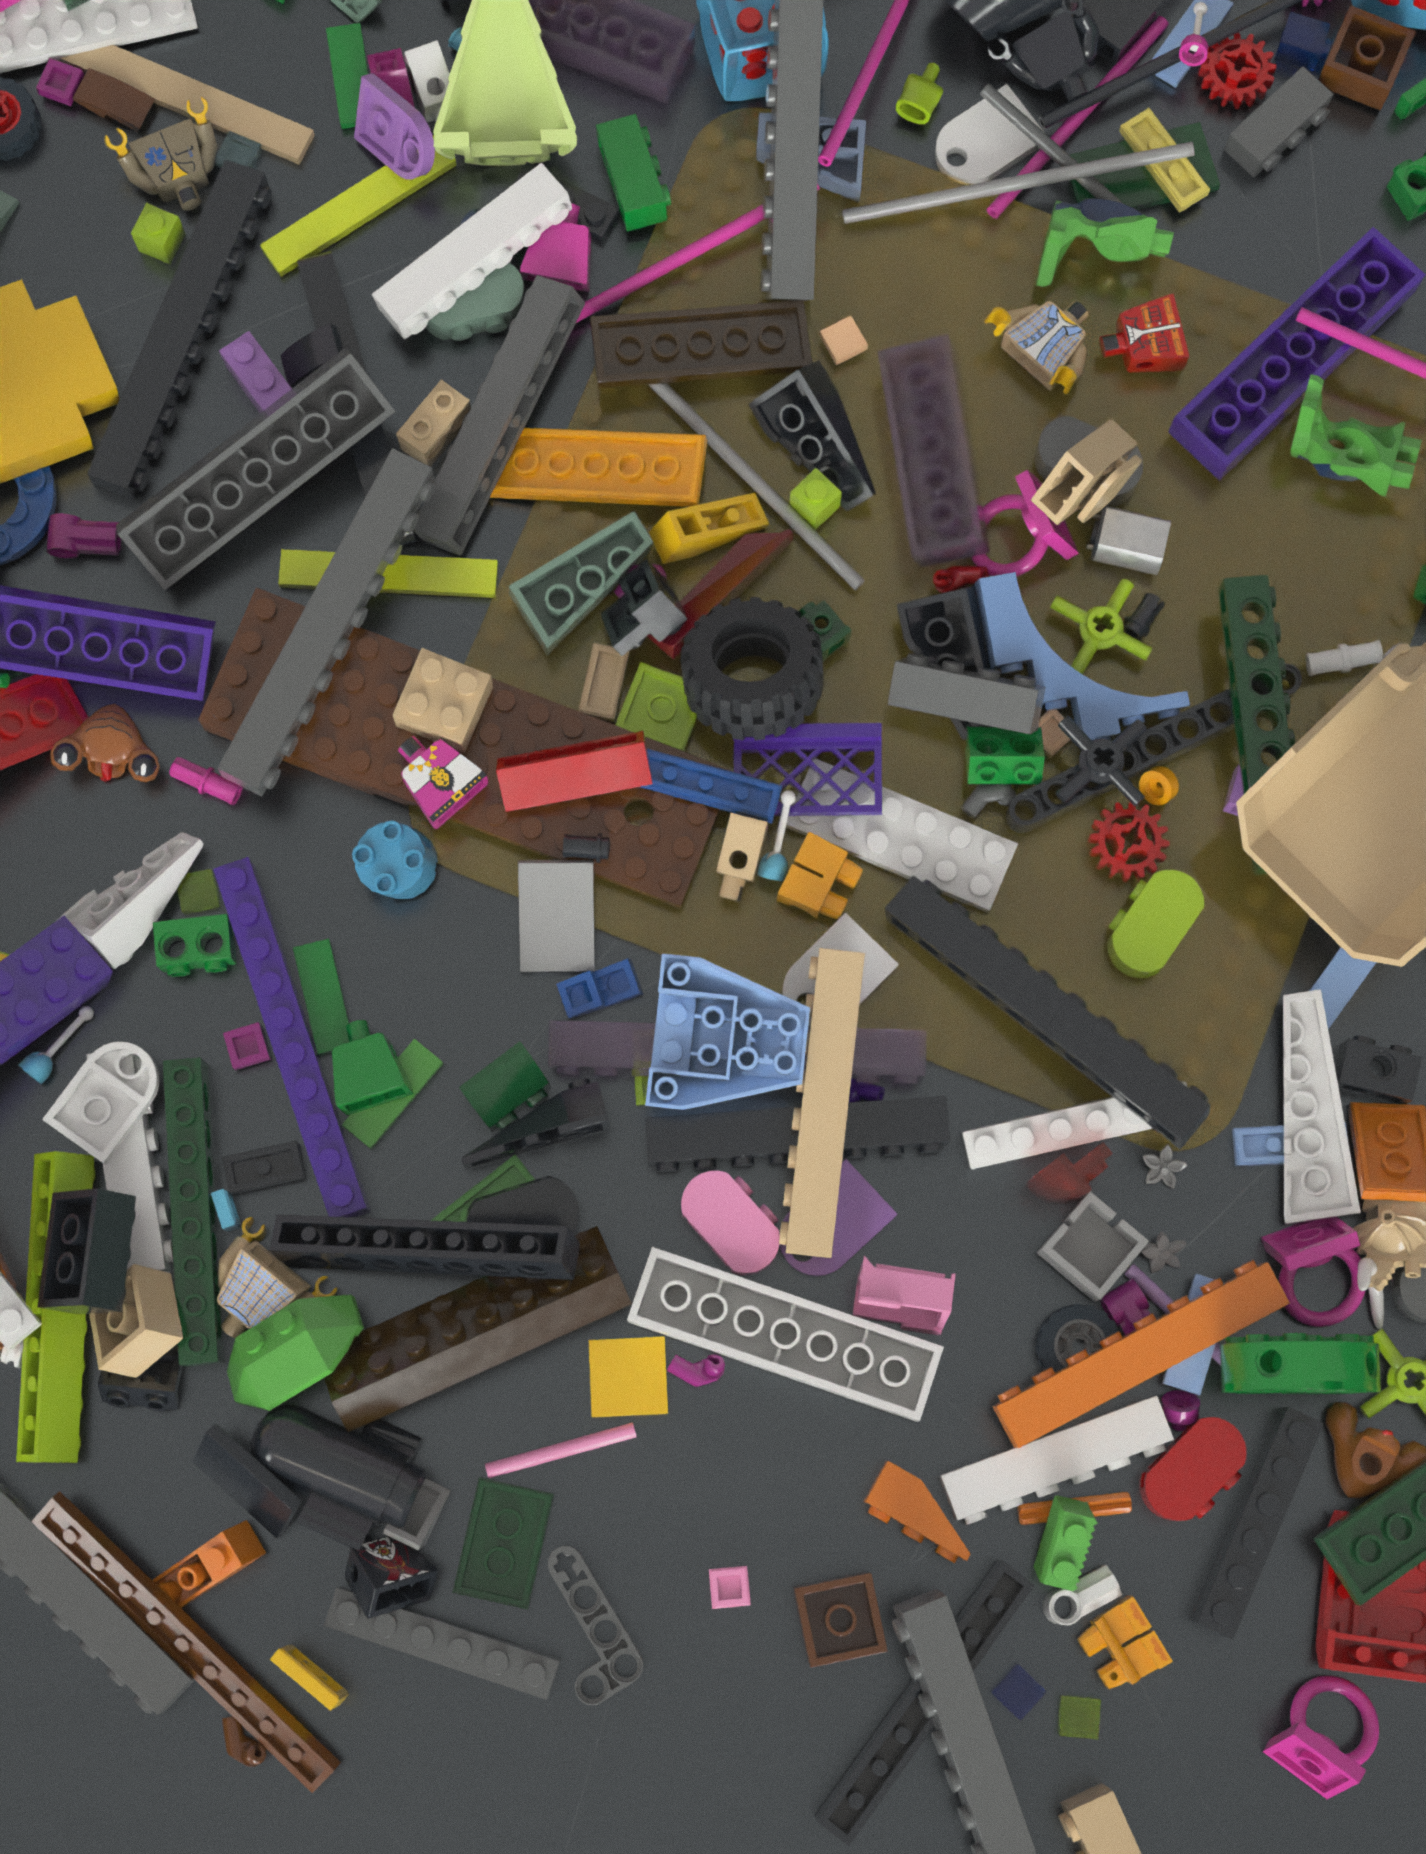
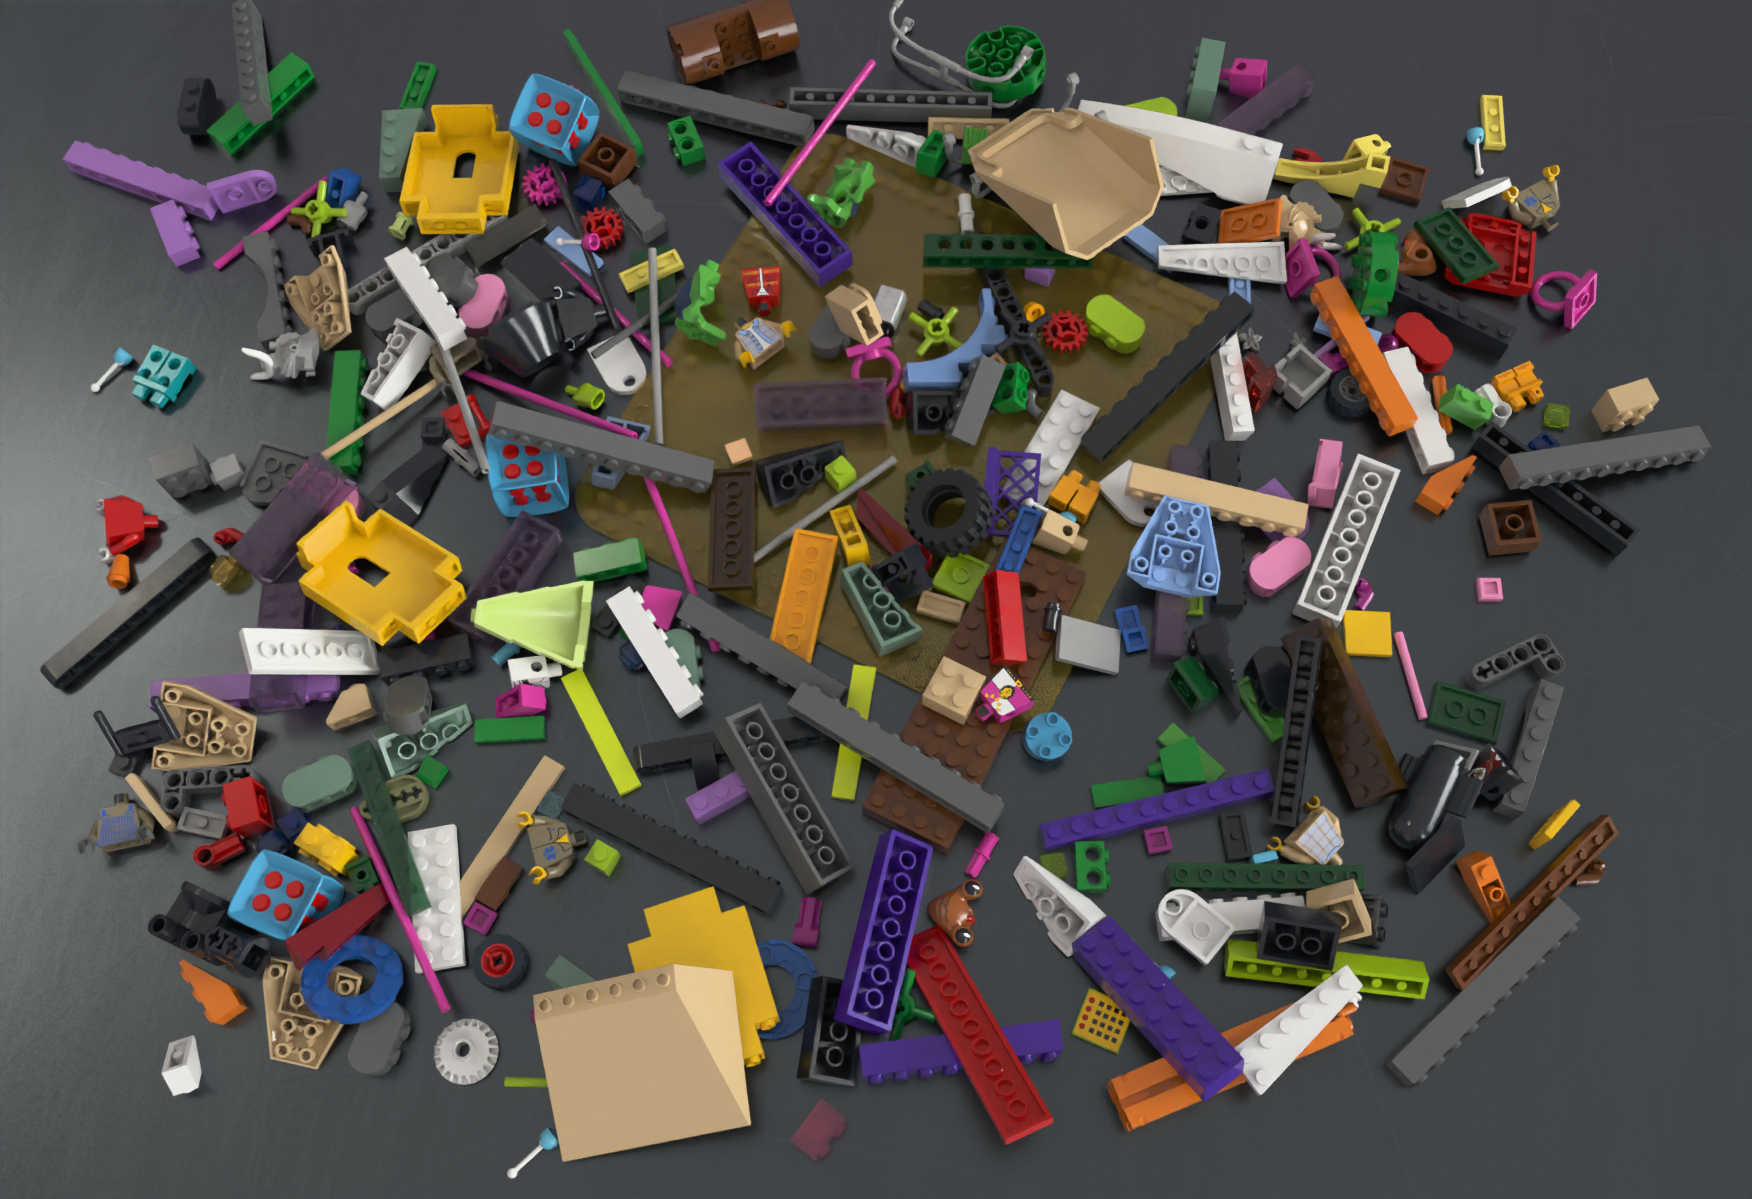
camera: 80 degrees left, 10 degrees down
bright green wedge [227,1294,364,1411] -> none
medium lavender tile [354,73,435,180] -> none
tan brick [396,380,471,467] -> none

